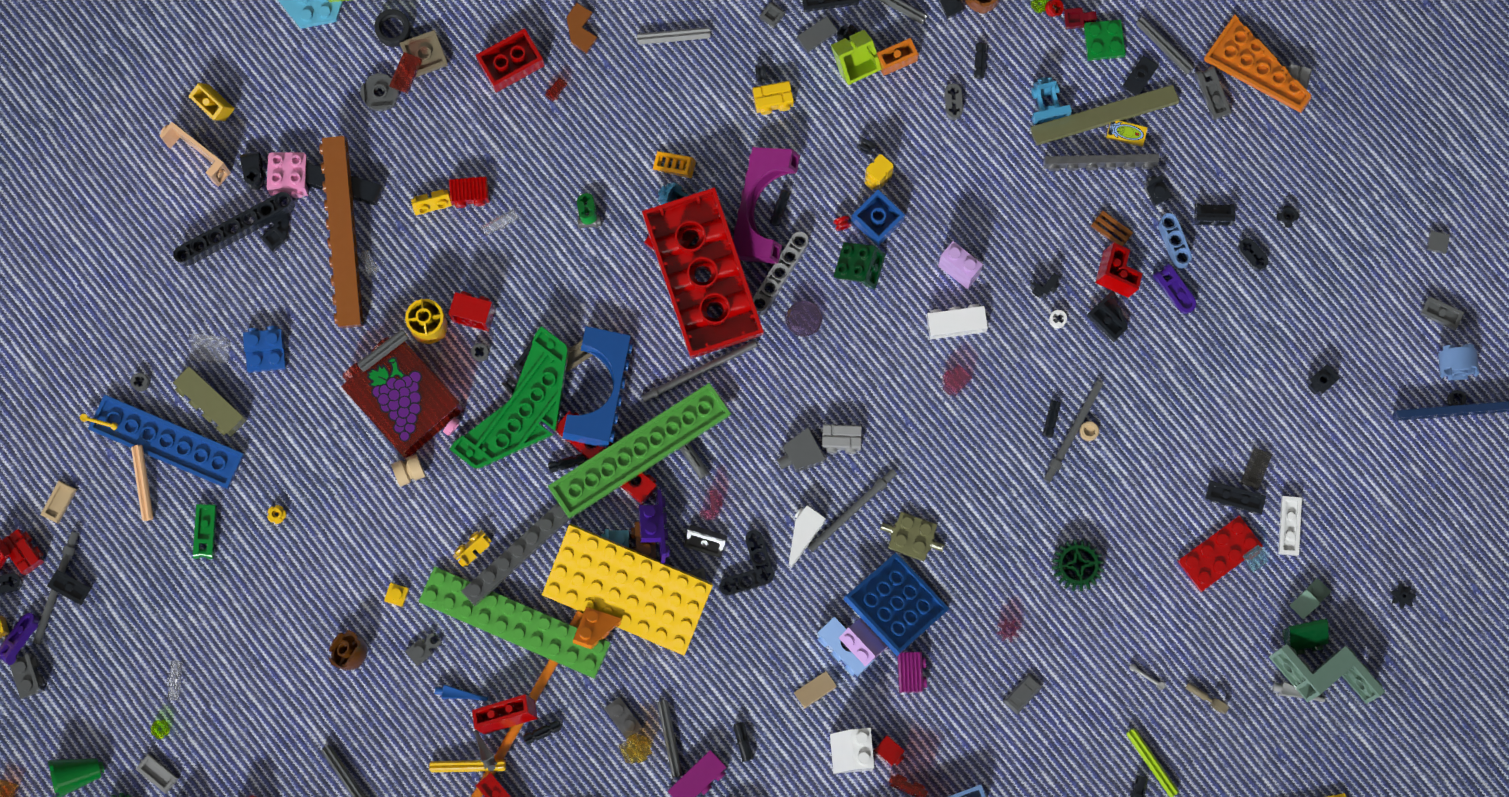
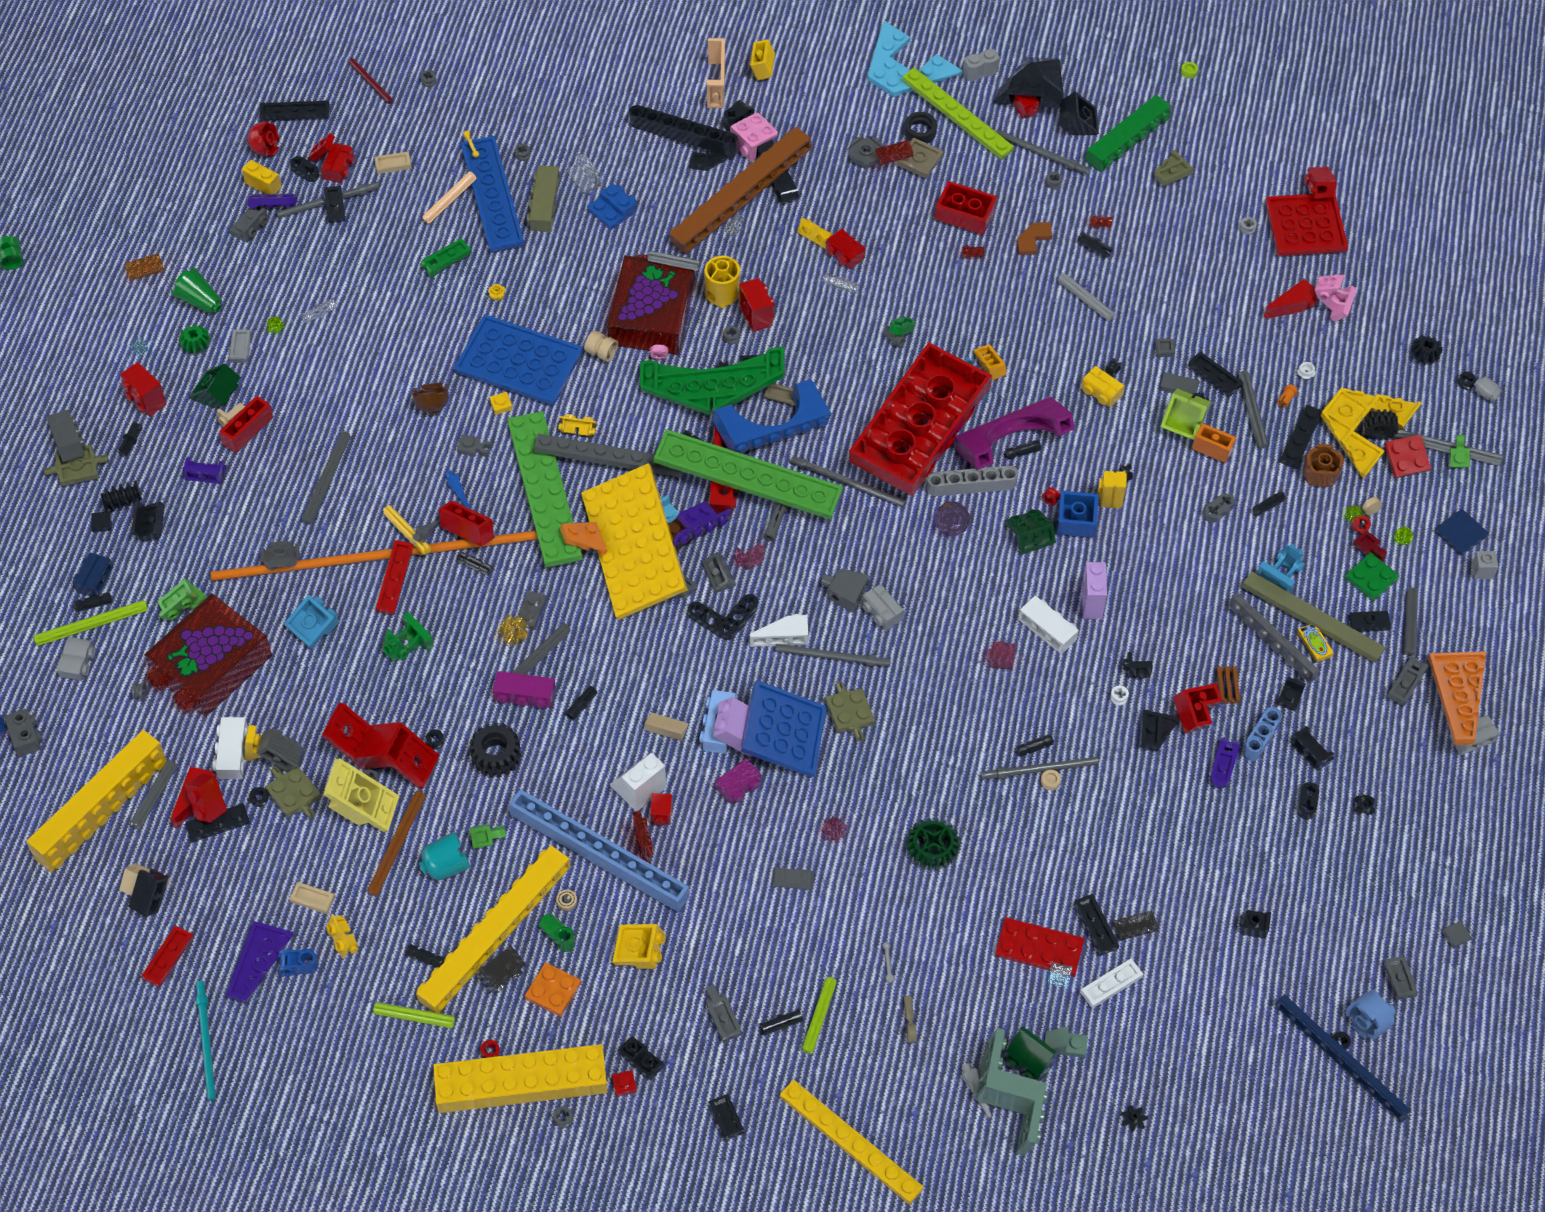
camera: 50 degrees right, 20 degrees down
none -> blue plate [454,314,583,406]

